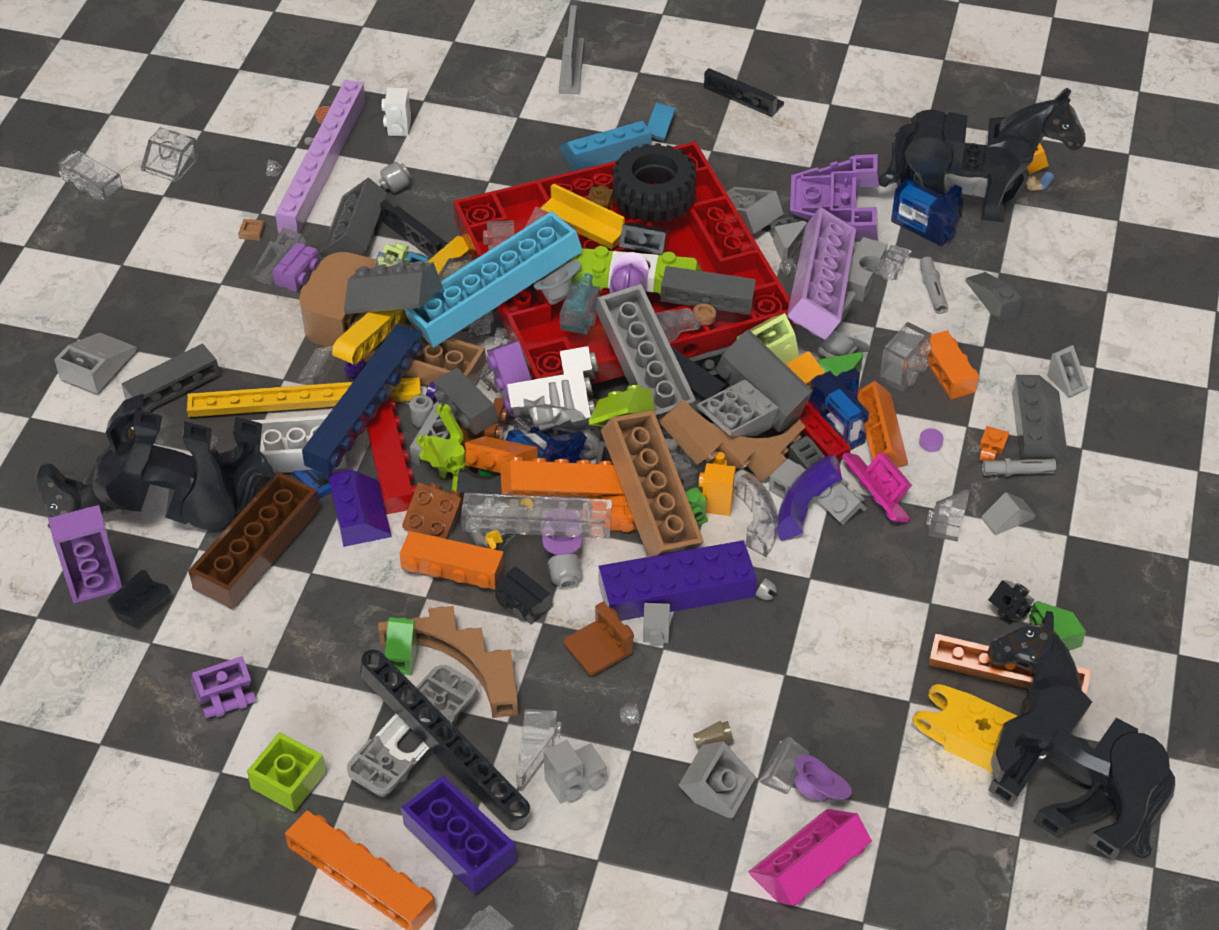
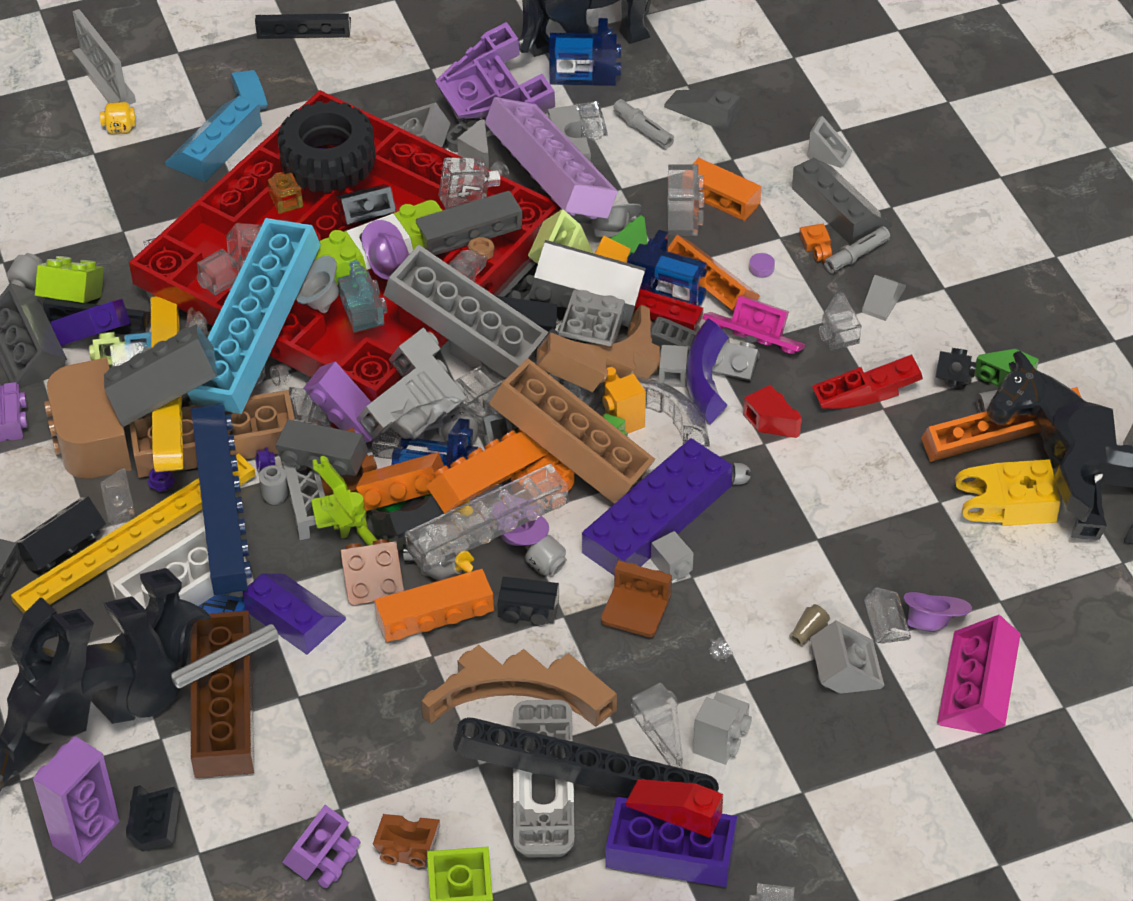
camera: 35 degrees left, 0 degrees up
red brick [366,397,416,515] -> none
bright green slope [385,617,418,675] -> none
yellow panel [540,184,625,249] -> none
lime slope [589,385,655,427] -> none
none -> black brick [15,496,106,572]
none -> lime brick [35,256,104,303]
none -> dark purple slope [50,299,131,346]
none -> yellow head [100,102,136,134]
none -> light grey axle [171,624,279,688]
none -> dark orange cylinder [373,814,440,867]
none -> clear torso [438,158,500,209]
none -> red slope [626,779,723,838]
none -> red slope [743,385,802,438]
none -> red slope [812,354,923,409]

